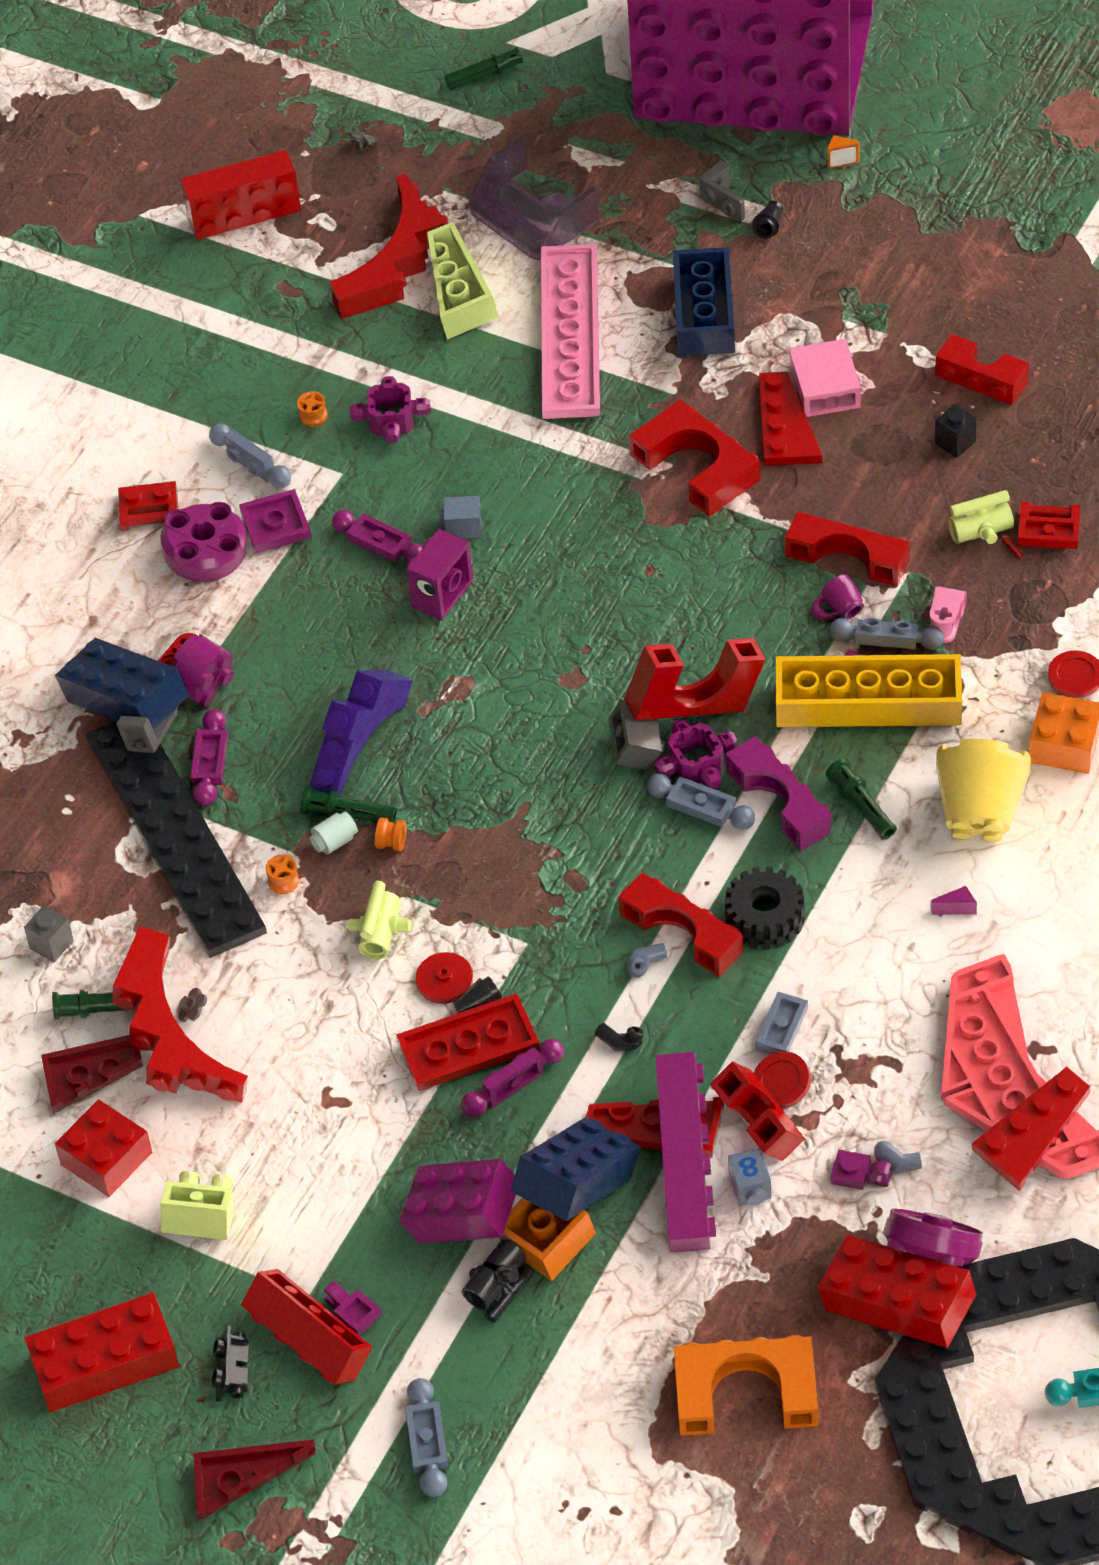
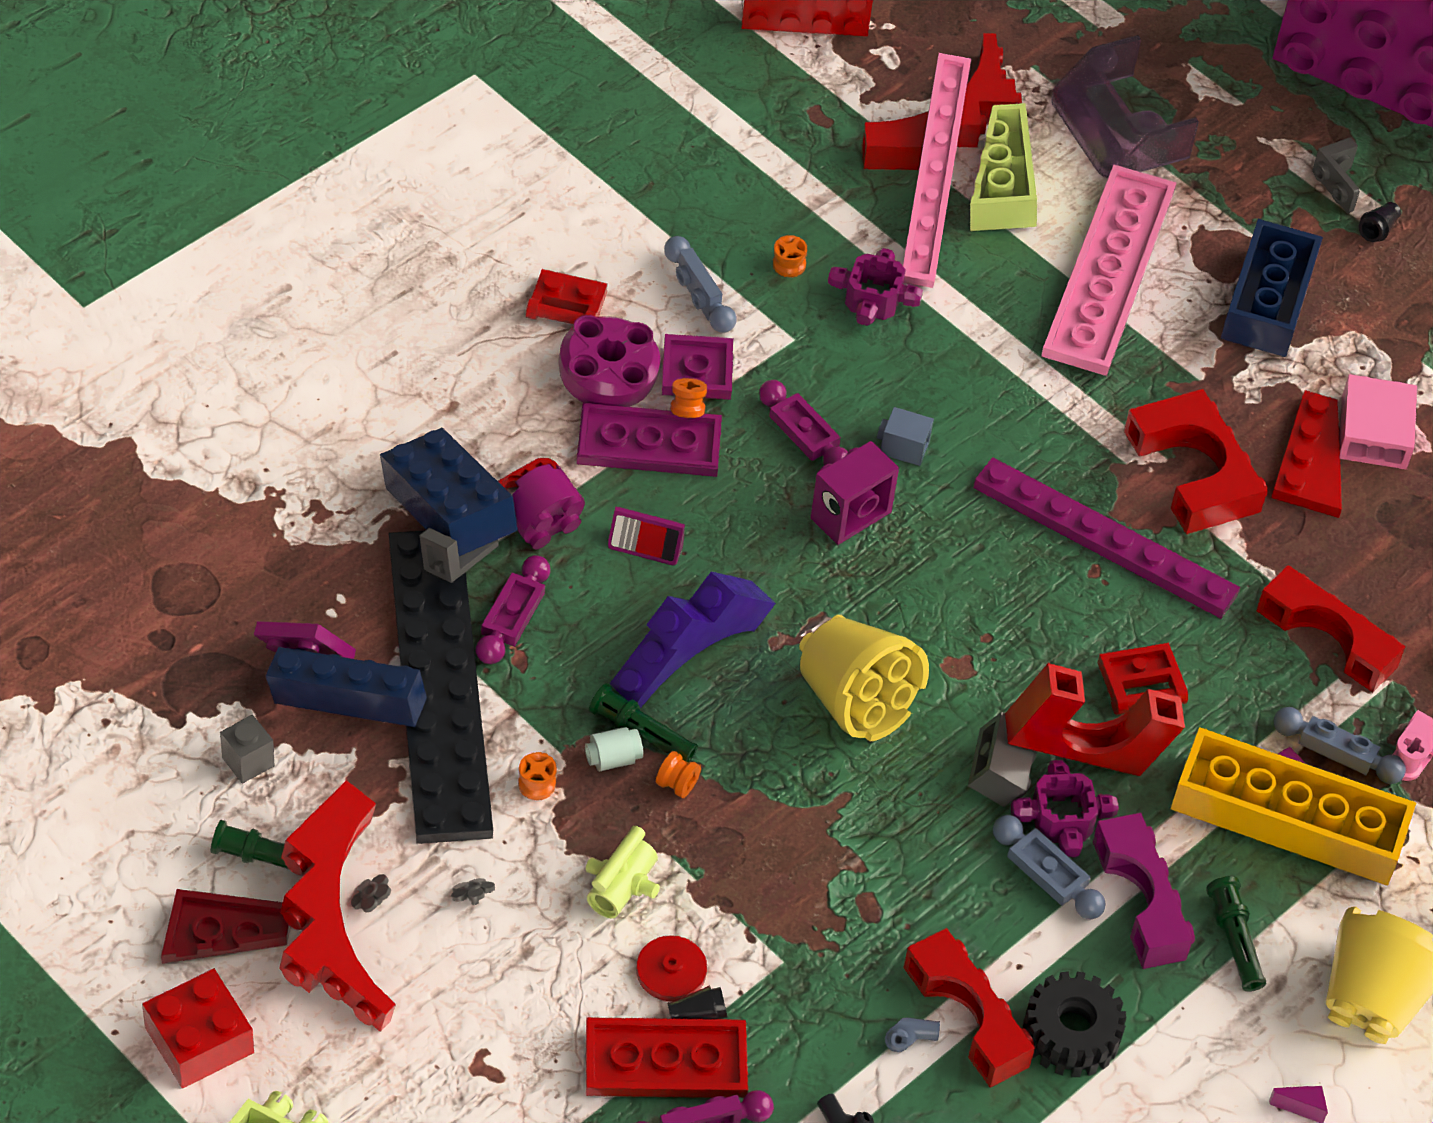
camera: 10 degrees right, 0 degrees up
magenta piece [811,574,864,621] -> none
none -> magenta wing [254,621,356,659]
none -> dark blue brick [266,647,427,727]
none -> dark grey plant [451,878,495,905]
none -> magenta tile [576,403,722,477]
none -> slope [608,506,685,566]
none -> orange wheel [670,378,707,418]
none -> light yellow cone [799,615,929,742]
none -> bright pink plate [903,53,971,288]
none -> magenta plate [973,457,1240,619]
none -> red plate [1097,643,1188,715]

